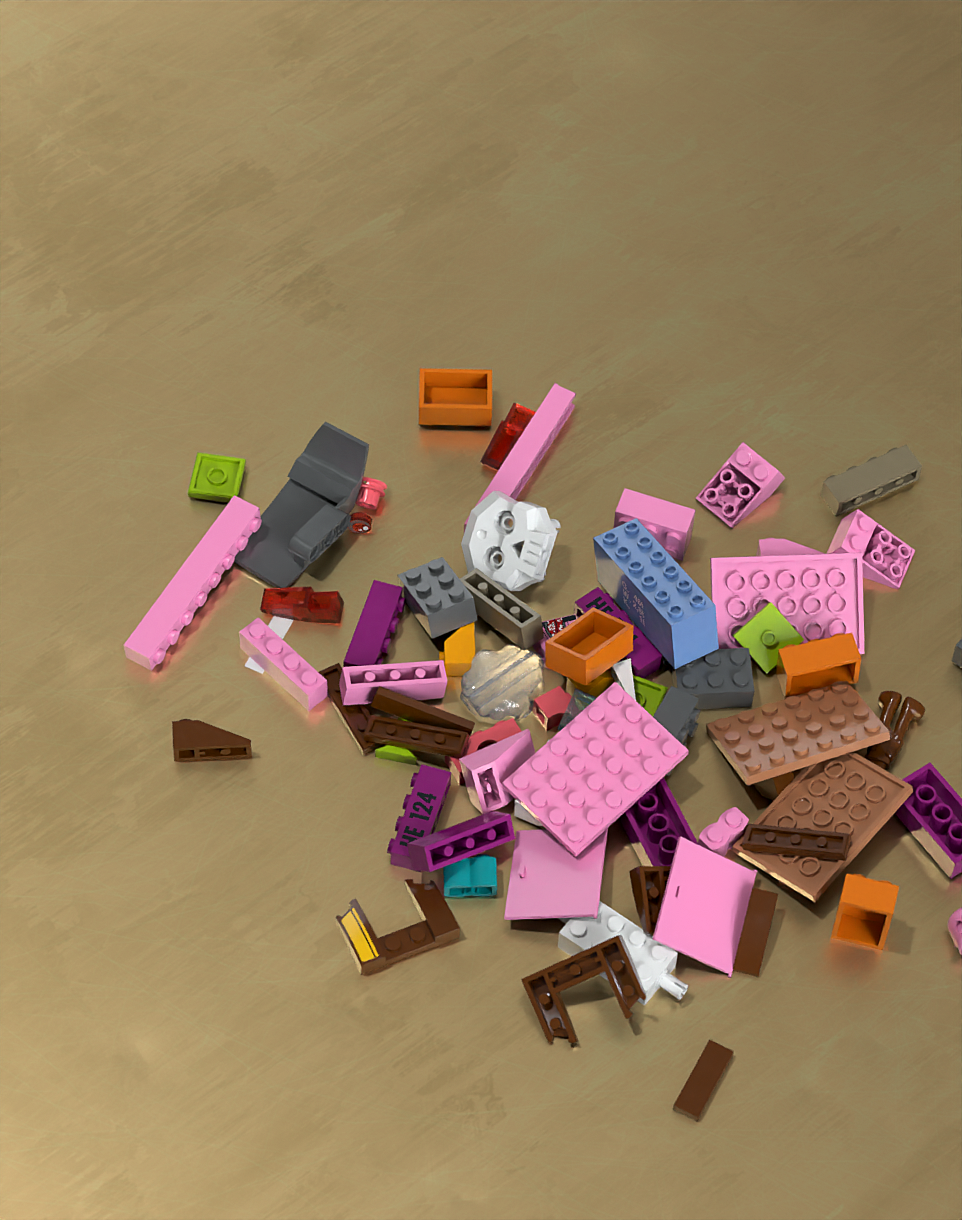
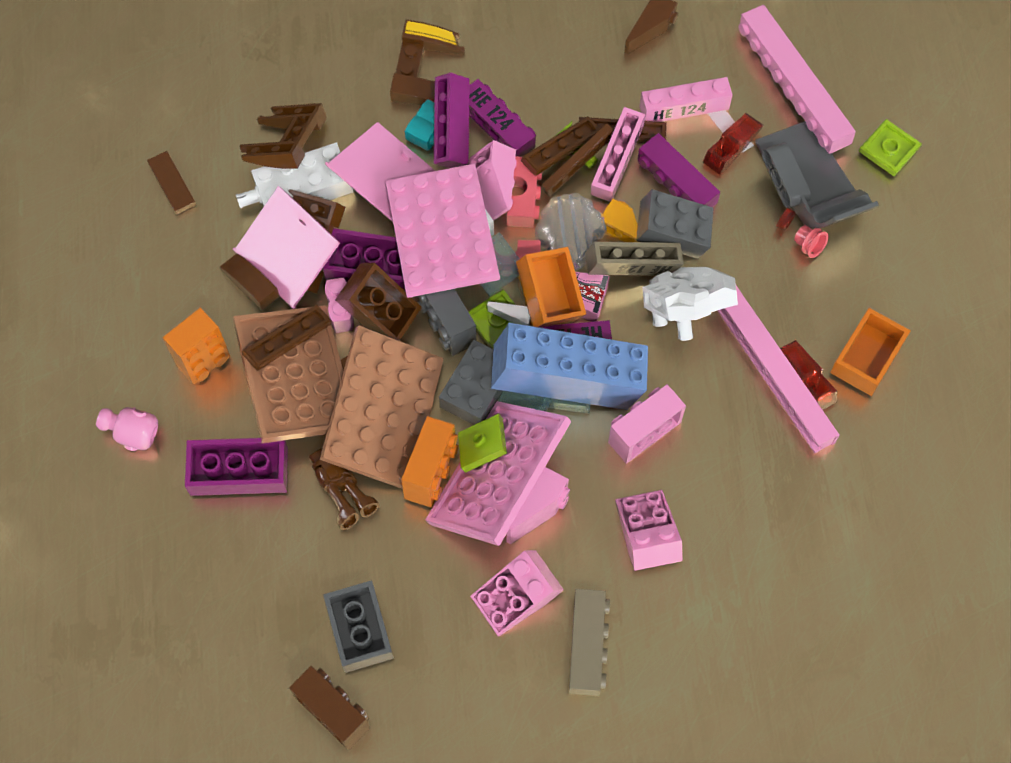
camera: 125 degrees right, 10 degrees up
none -> reddish brown brick [335,263,422,341]

